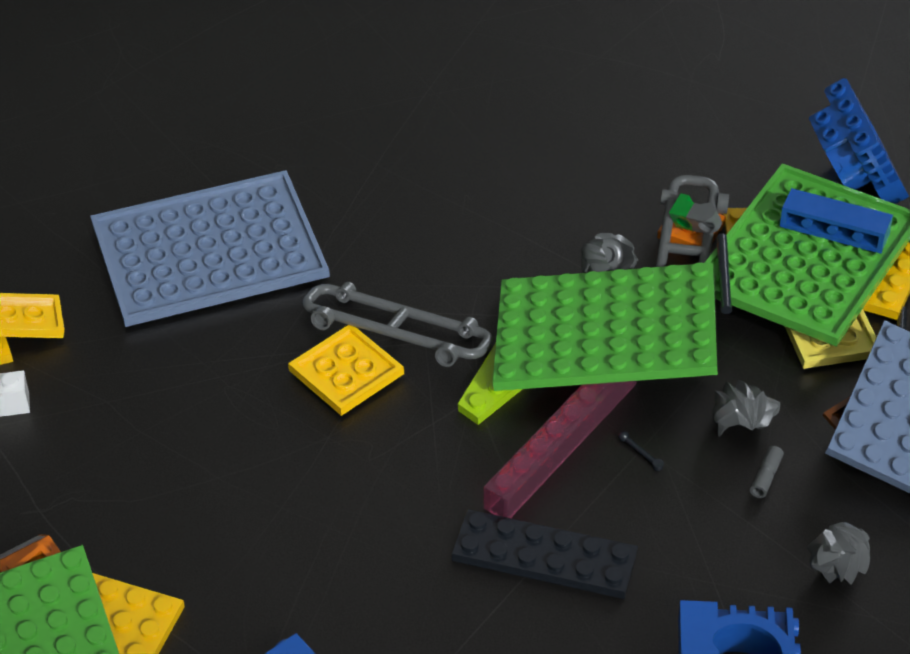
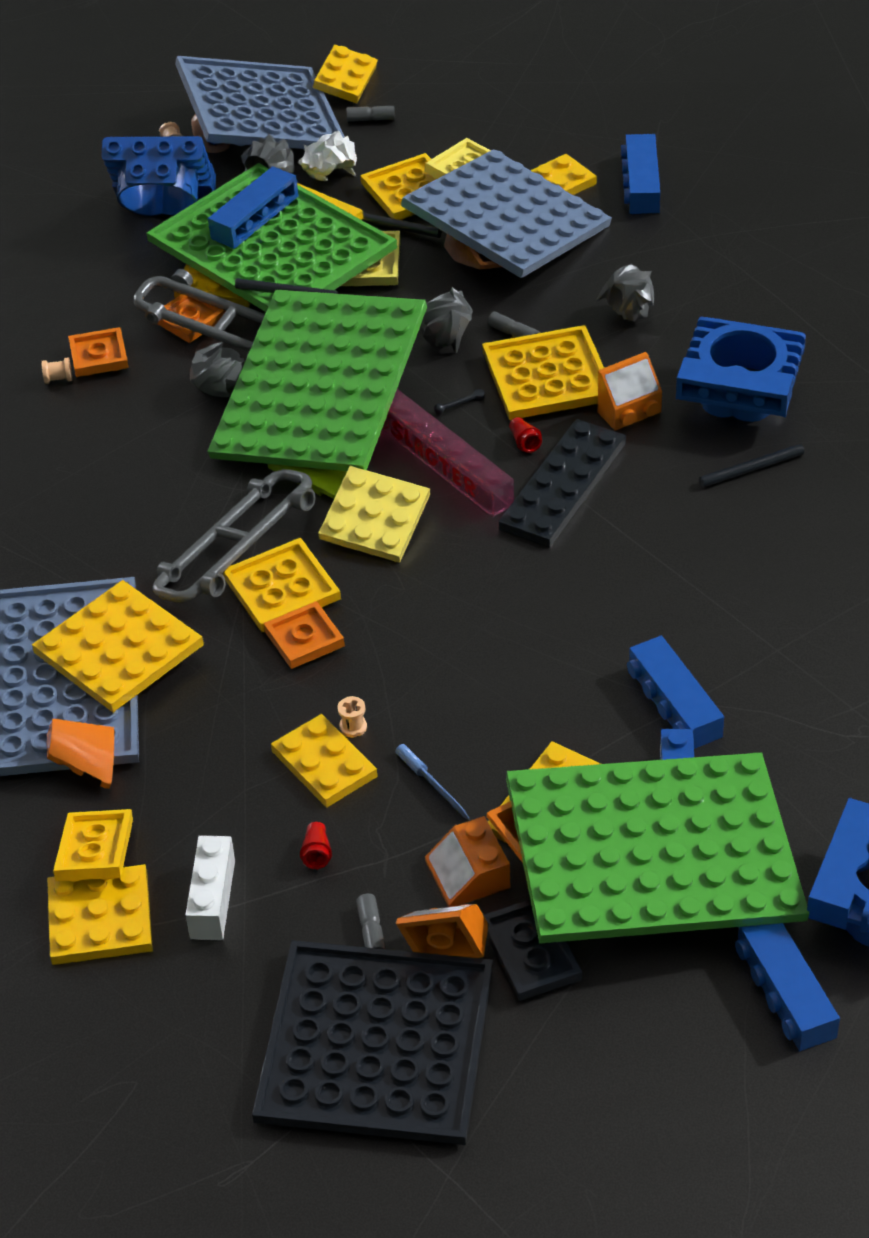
camera: 75 degrees left, 0 degrees up
leg [669,193,722,234] -> none
none -> yellow plate [32,580,204,712]
none -> light nougat bush [42,357,72,384]
none -> orange slope [47,718,114,789]
none -> orange plate [68,327,129,377]
none -> orange plate [264,601,345,669]
none -> yellow plate [271,714,378,808]
none -> red cone [300,822,332,869]
none -> light yellow plate [318,466,430,563]
none -> light nougat bush [337,696,367,738]
none -> medium blue piece [395,744,470,821]
none -> yellow plate [482,325,604,420]
none -> red cone [509,417,542,453]
none -> slope [597,352,662,431]

